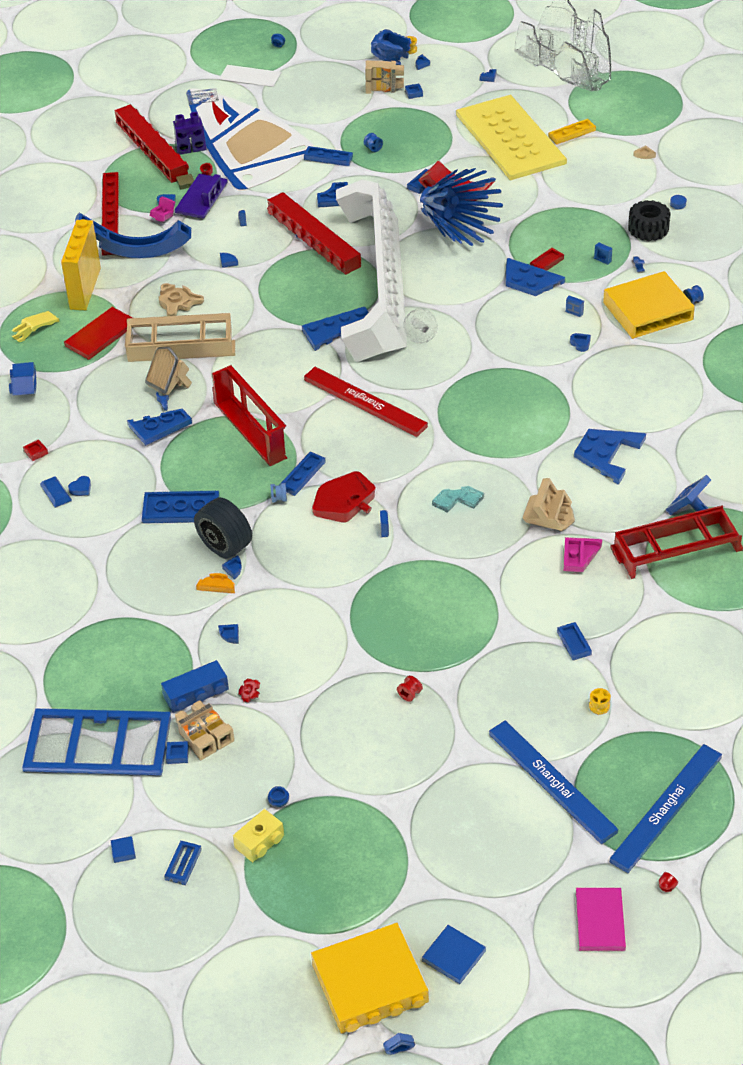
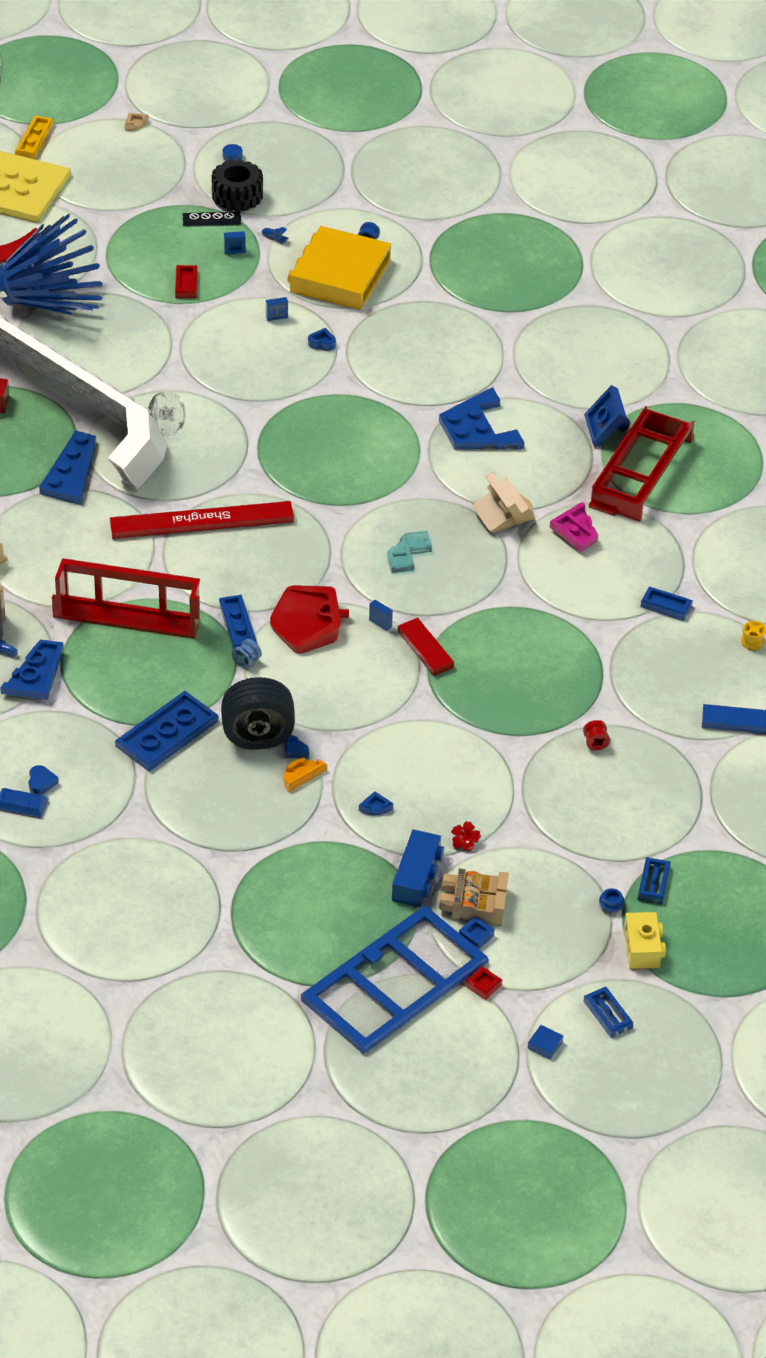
camera: 50 degrees left, 0 degrees up
blue wing [506,258,565,296] -> none
none -> black sticker [183,212,241,226]
none -> red tile [398,618,454,676]
none -> red tile [466,966,503,1000]
none -> blue tile [638,857,671,904]

